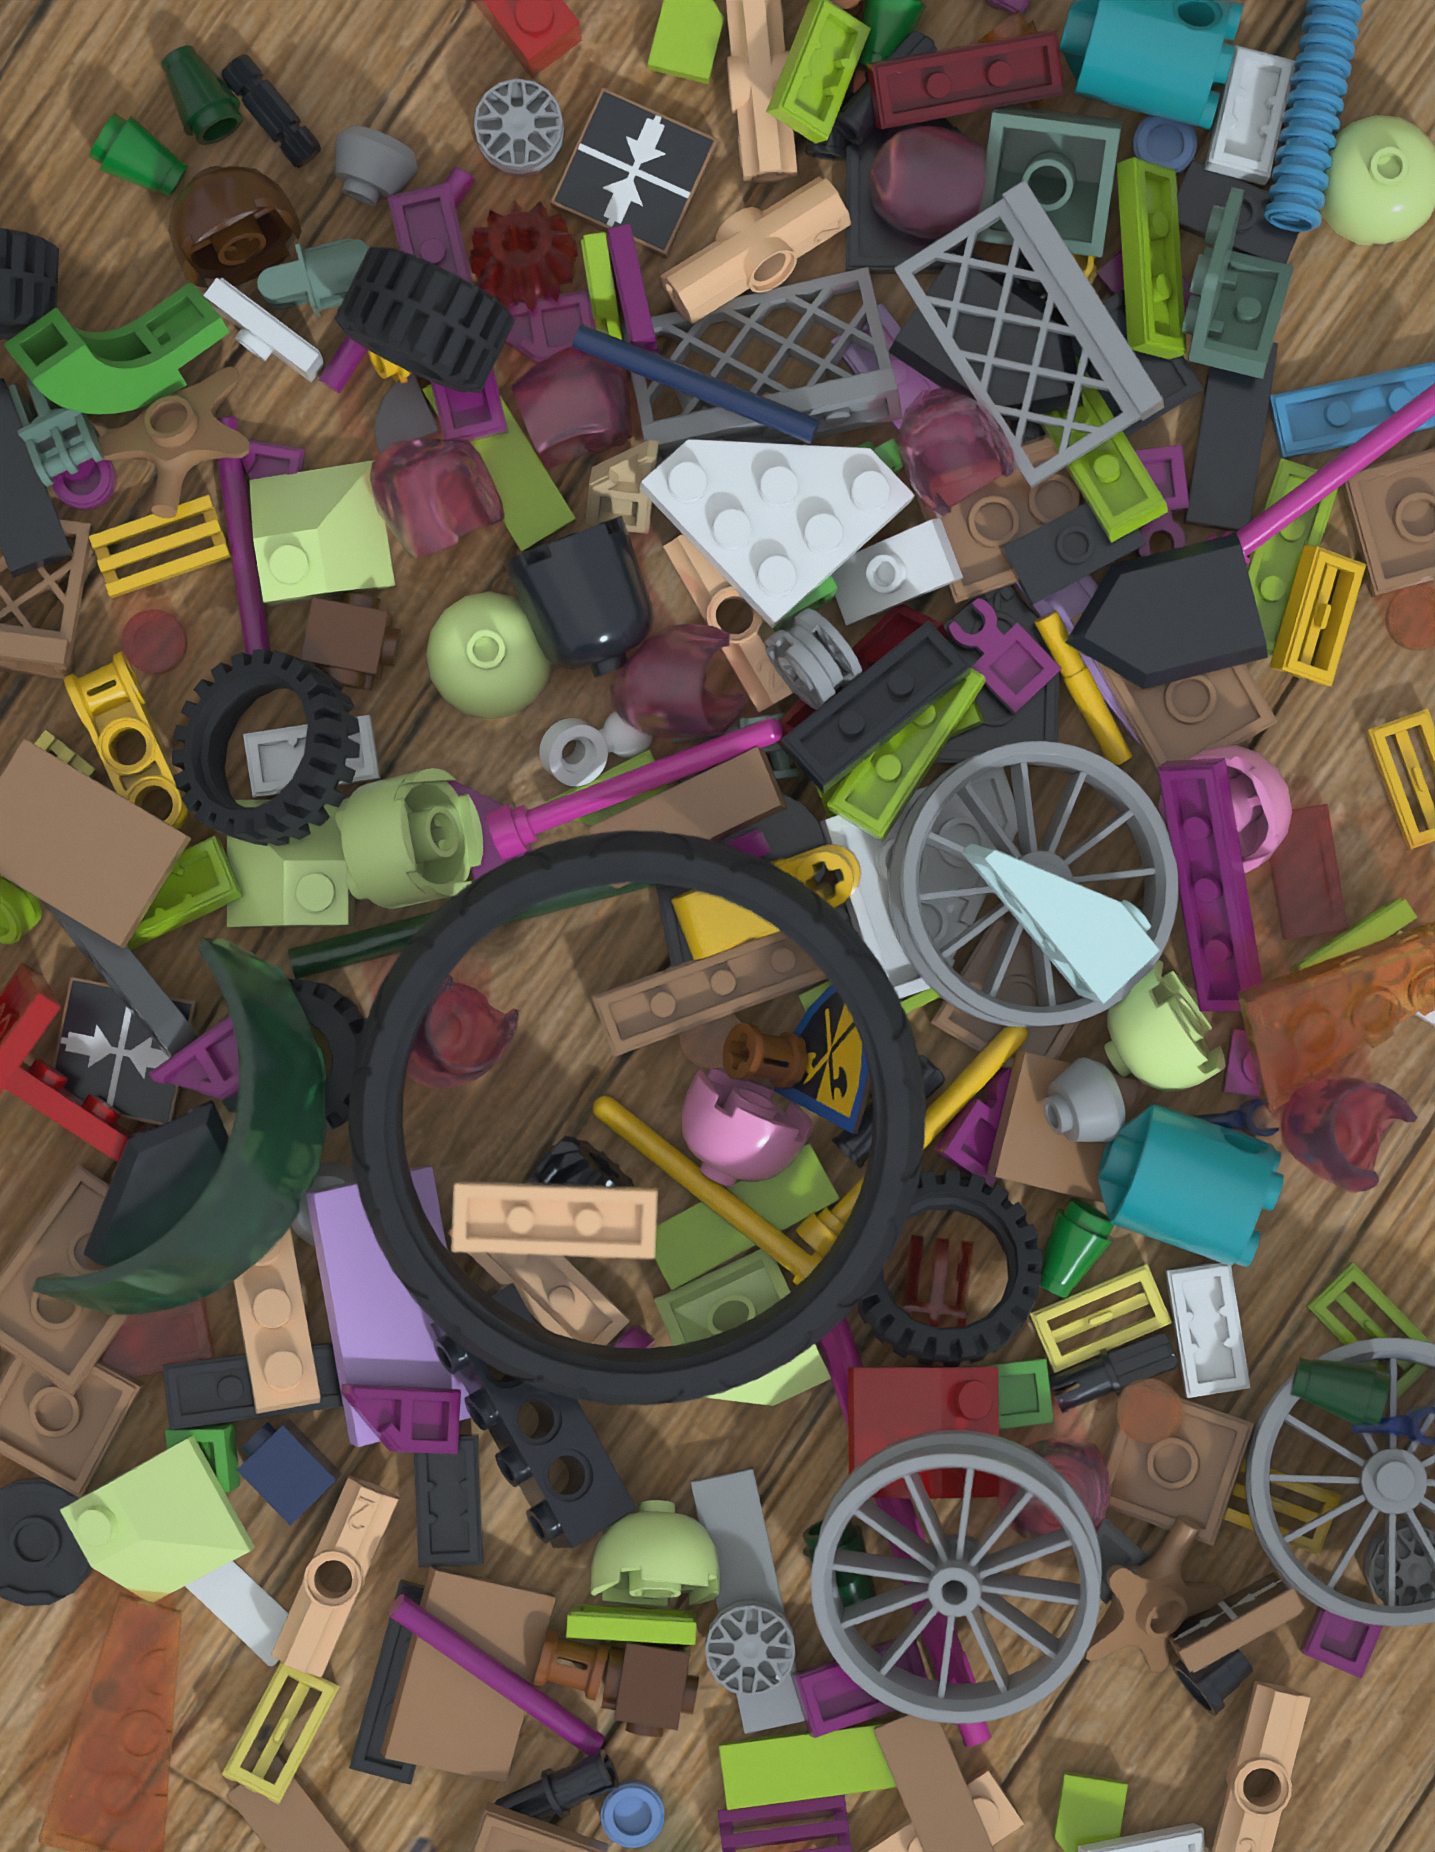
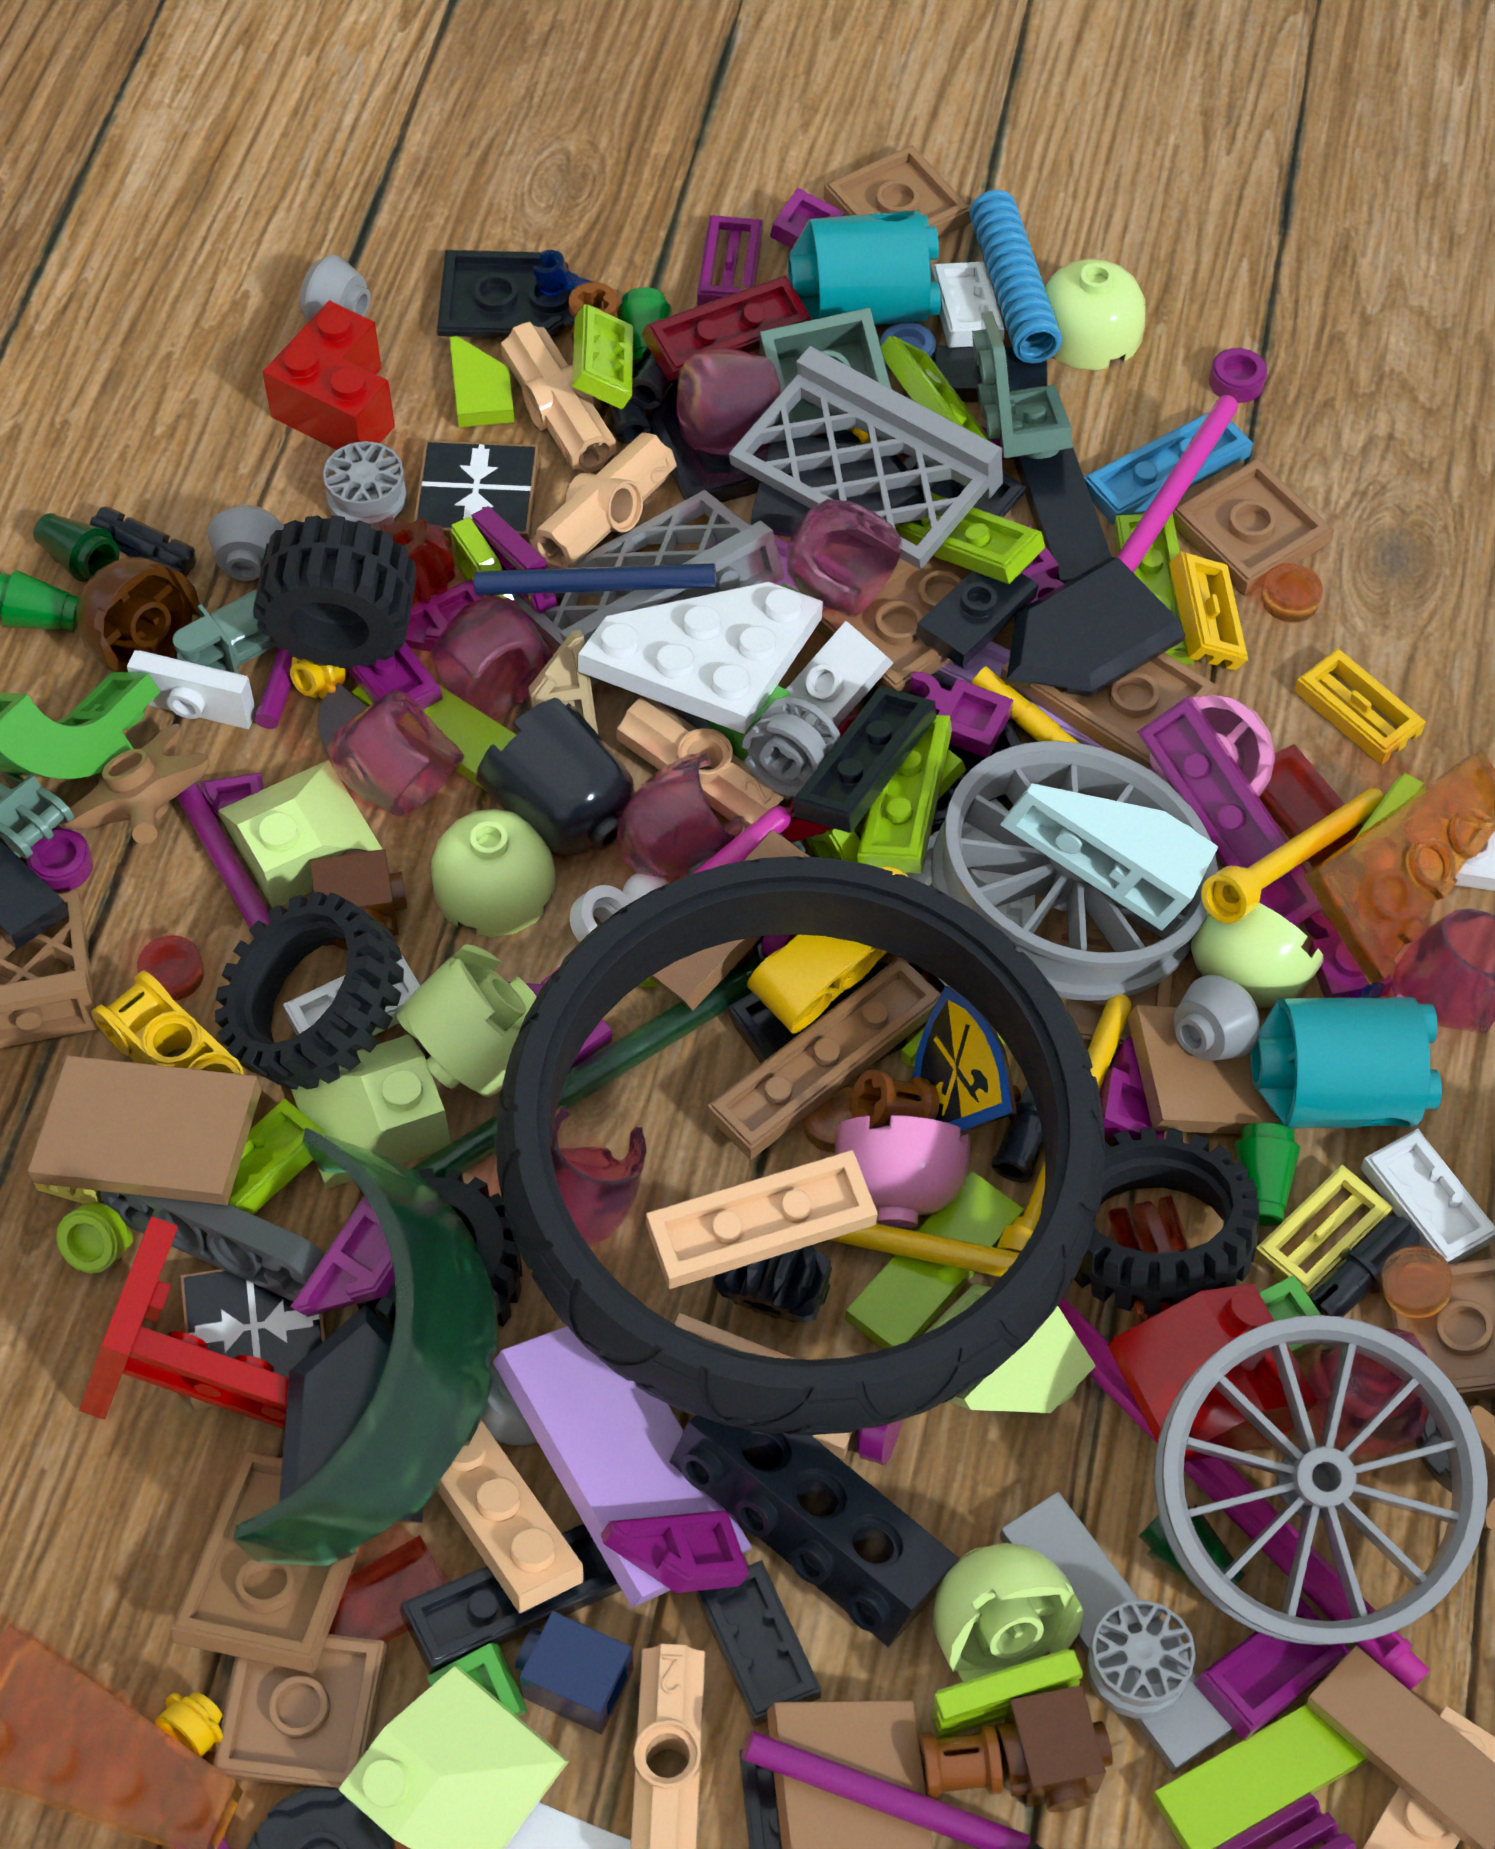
camera: 20 degrees left, 30 degrees down
yellow tile [88,495,231,598] -> none
none -> yellow piece [1201,788,1385,924]

